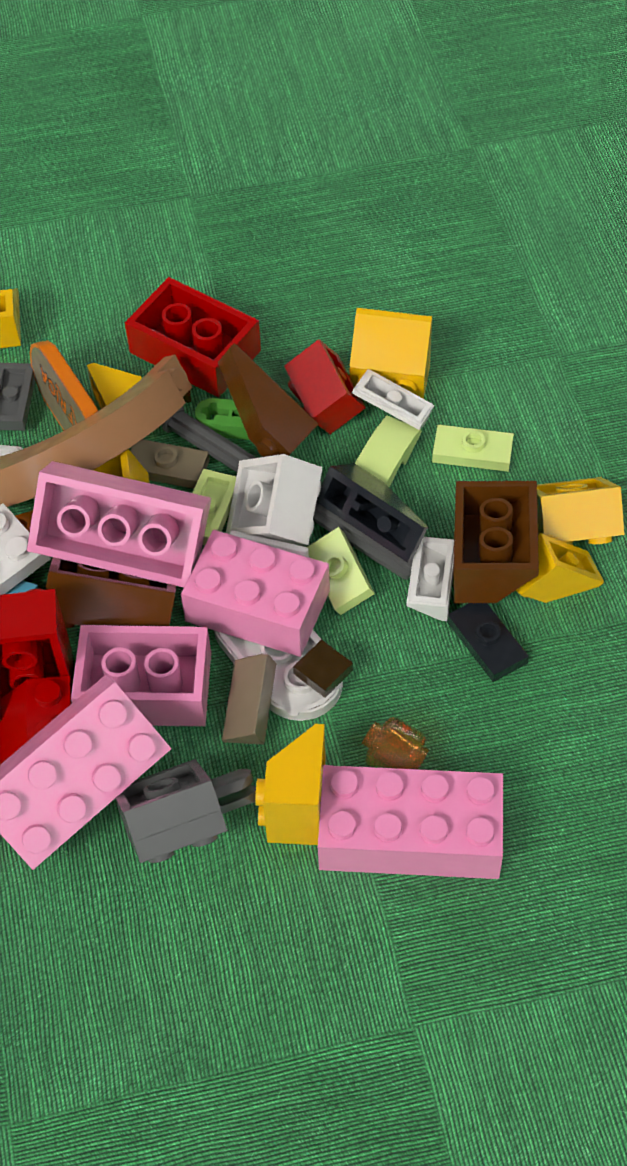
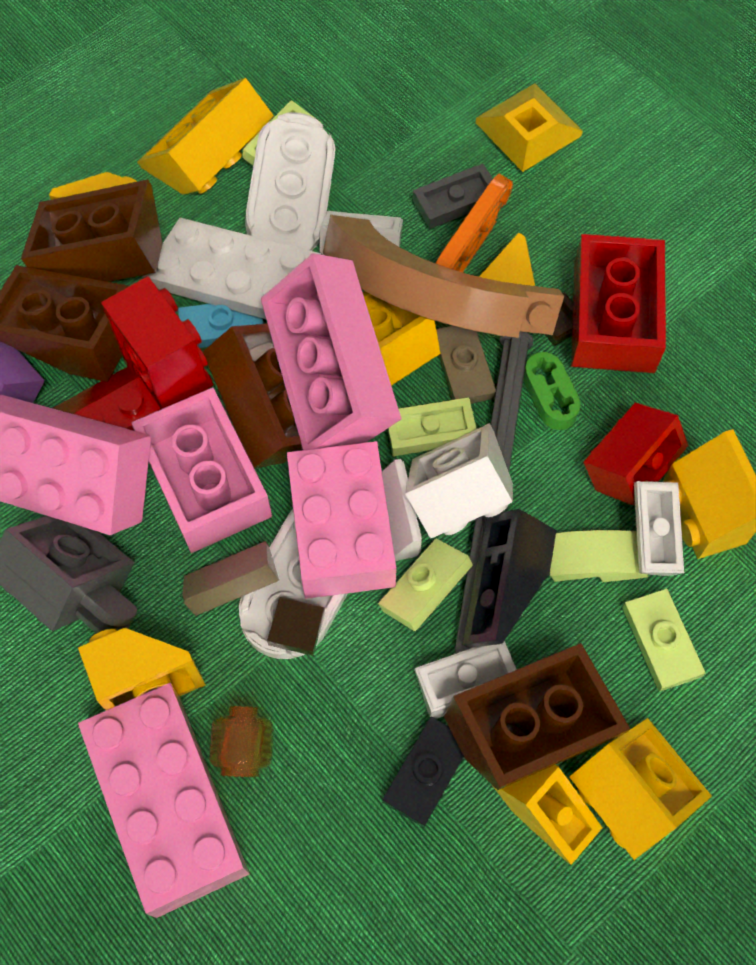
camera: 60 degrees right, 10 degrees up
reddish brown slope [218,343,318,457] -> none

